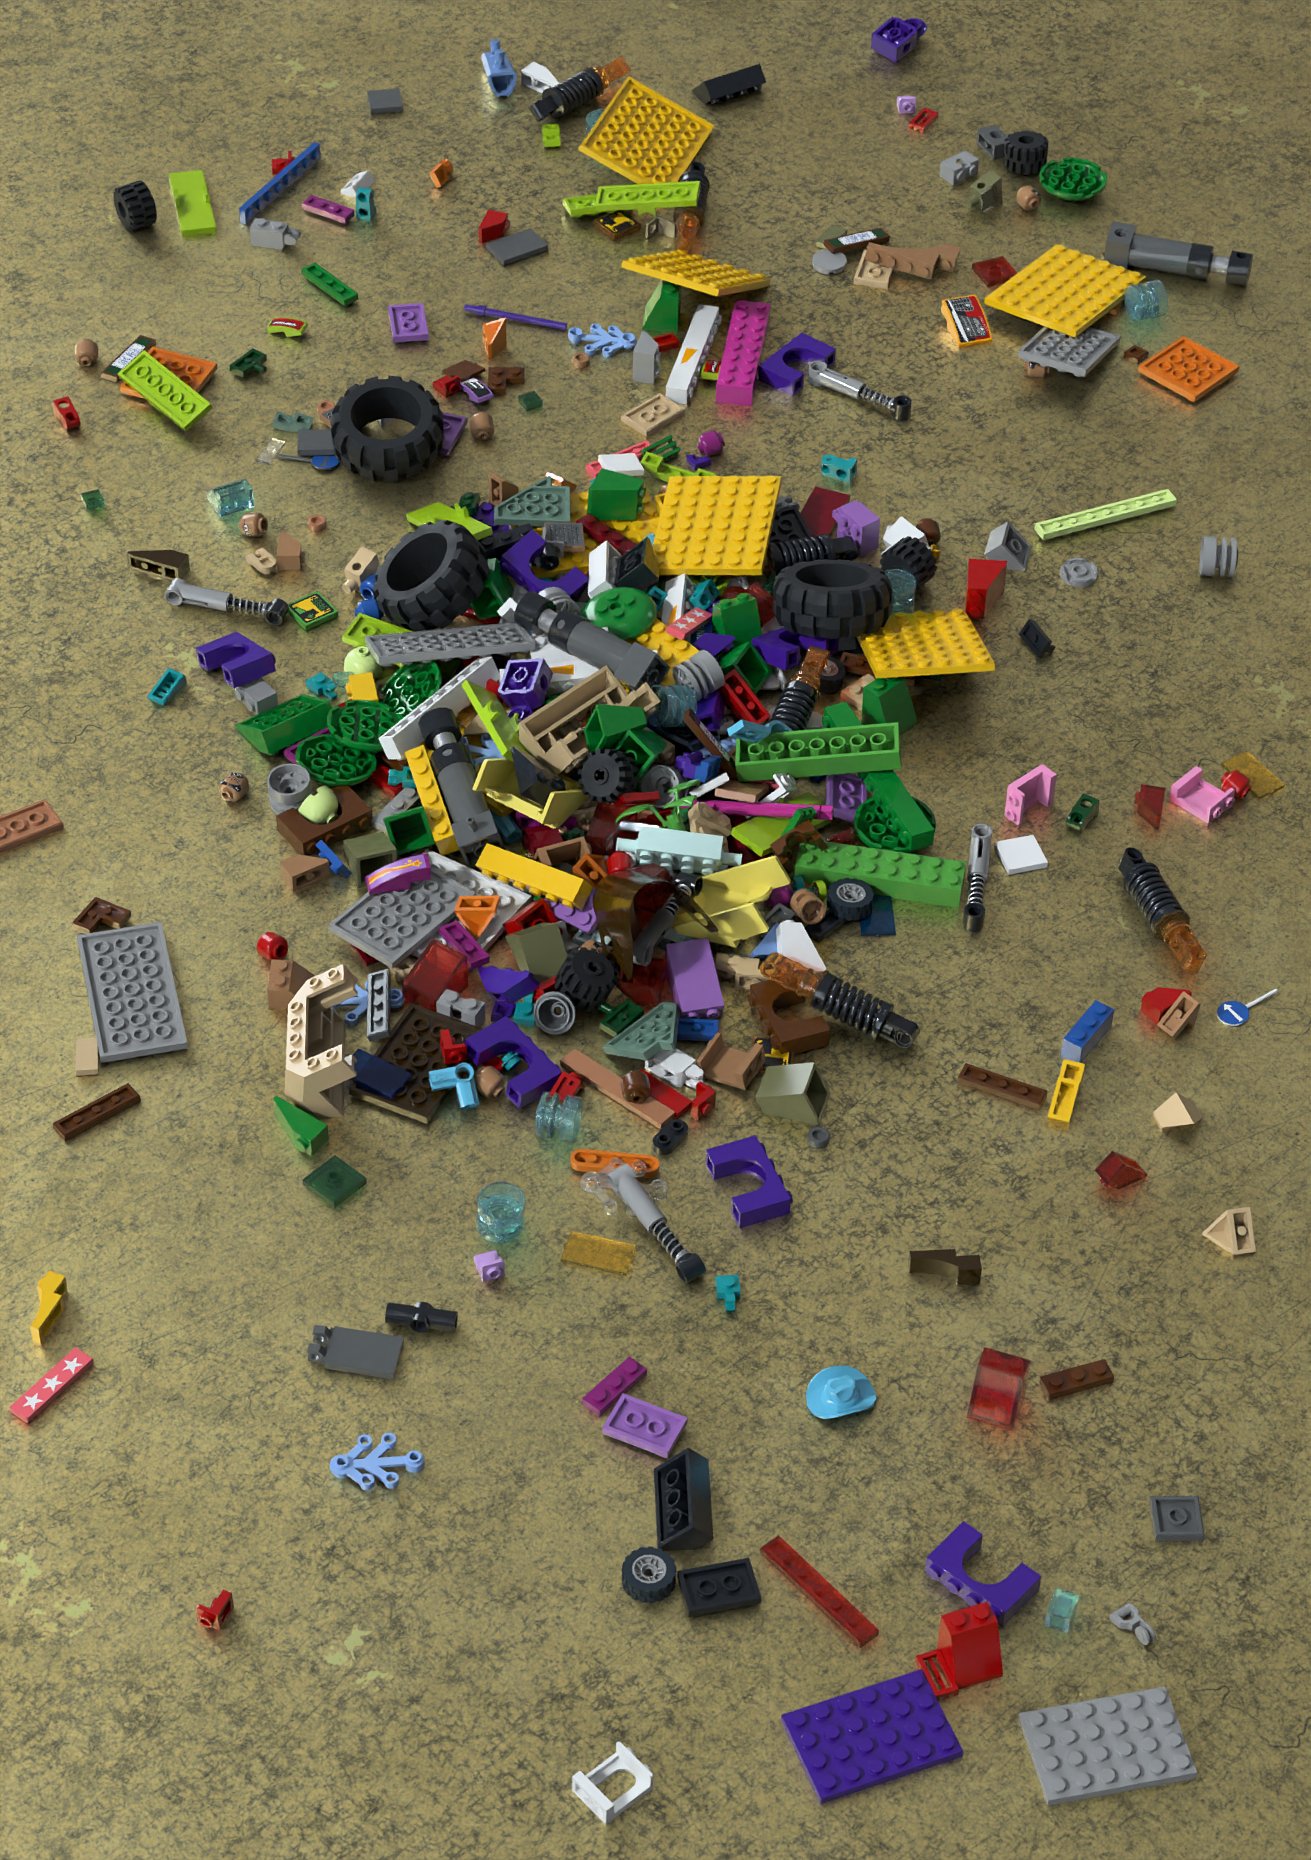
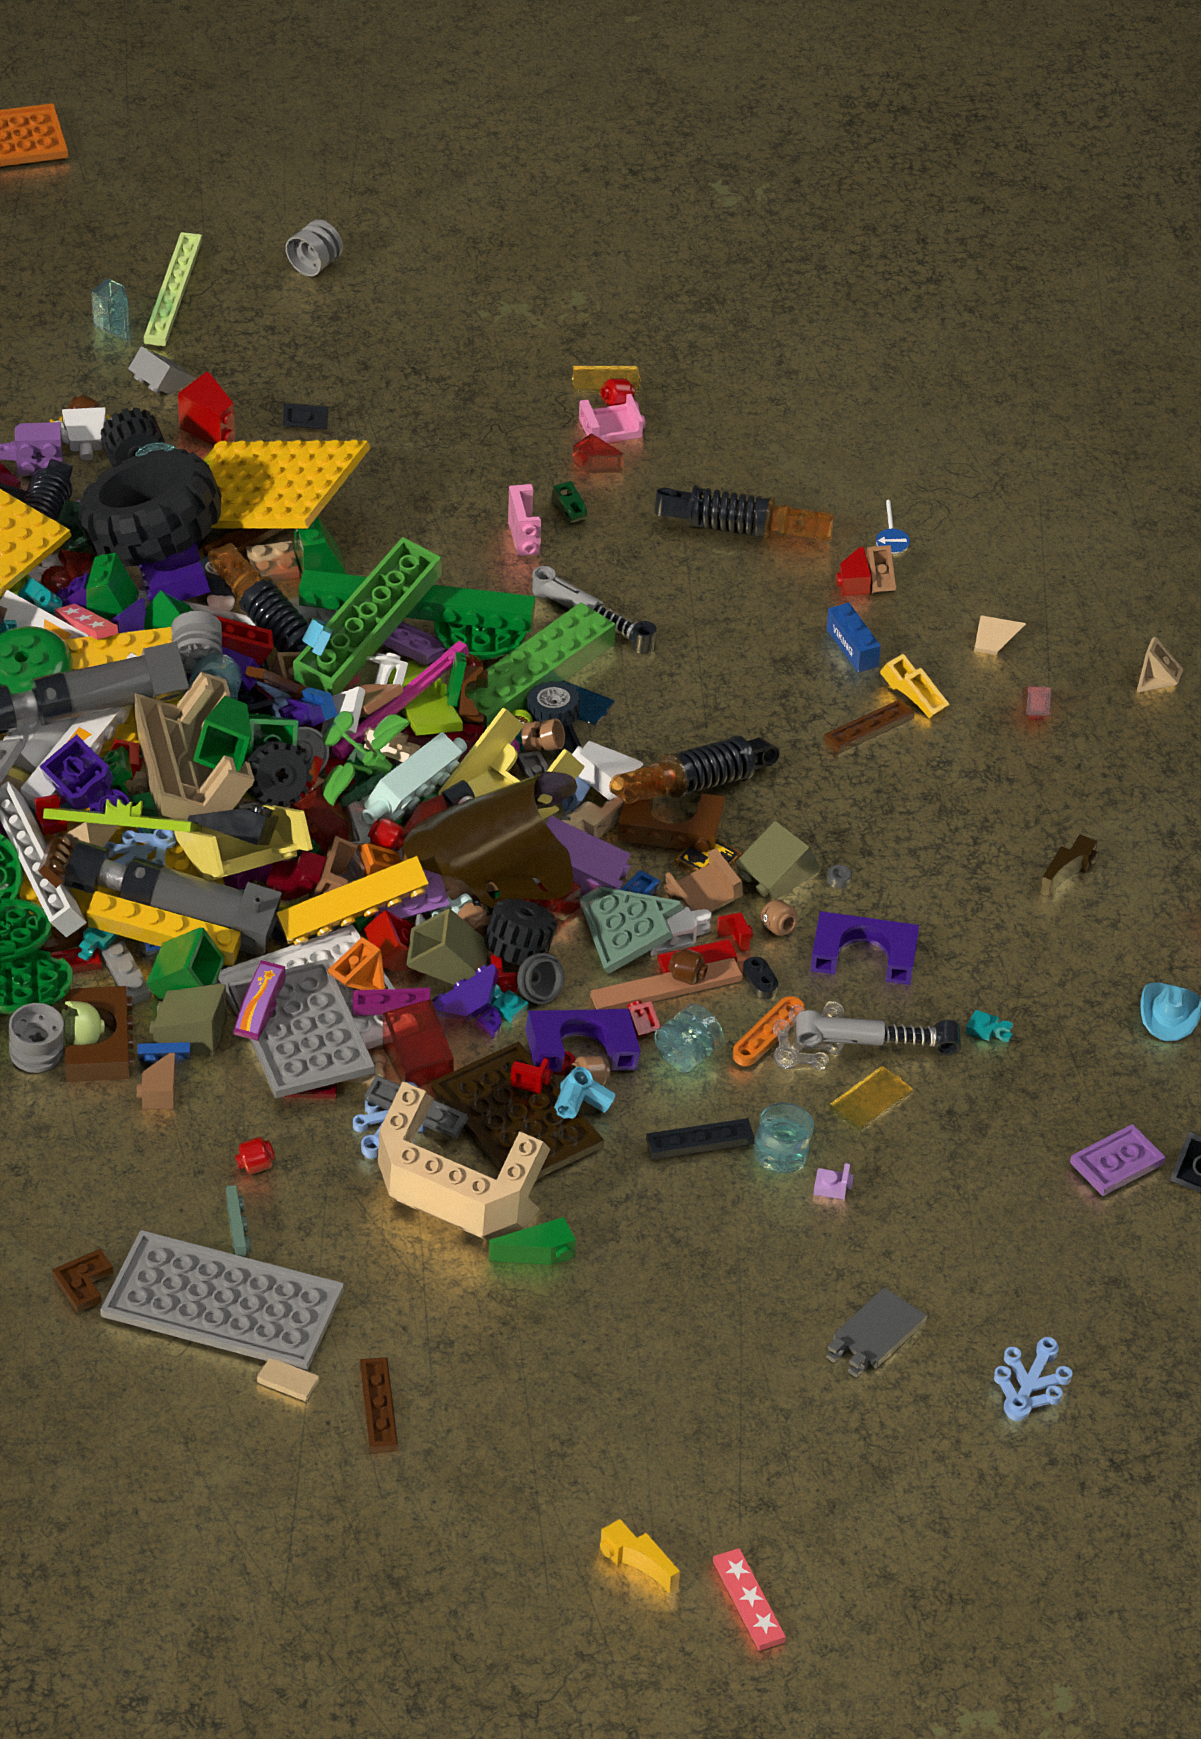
camera: 60 degrees left, 0 degrees up
red bracket [196,1590,234,1630] -> none
medium nougat slope [267,960,315,1009] -> none
clear green plate [302,1155,367,1208] -> none
clear blue piece [350,1048,412,1099] -> none
black piece [385,1302,458,1333] -> none
light grey brick [436,989,485,1027] -> none
teal plate [502,1052,522,1071] -> none
magenta plate [582,1356,647,1417] -> none
dark green plate [599,999,644,1037] -> none
white tile [994,835,1048,875] -> none
light grey tile [1060,558,1098,587] -> none
none -> reddish brown plate [38,833,73,888]
none -> clear light blue slope [91,278,131,341]
none -> sand green plate [226,1185,251,1257]
none -> black plate [646,1118,755,1160]
none -> medium nougat head [761,899,798,936]

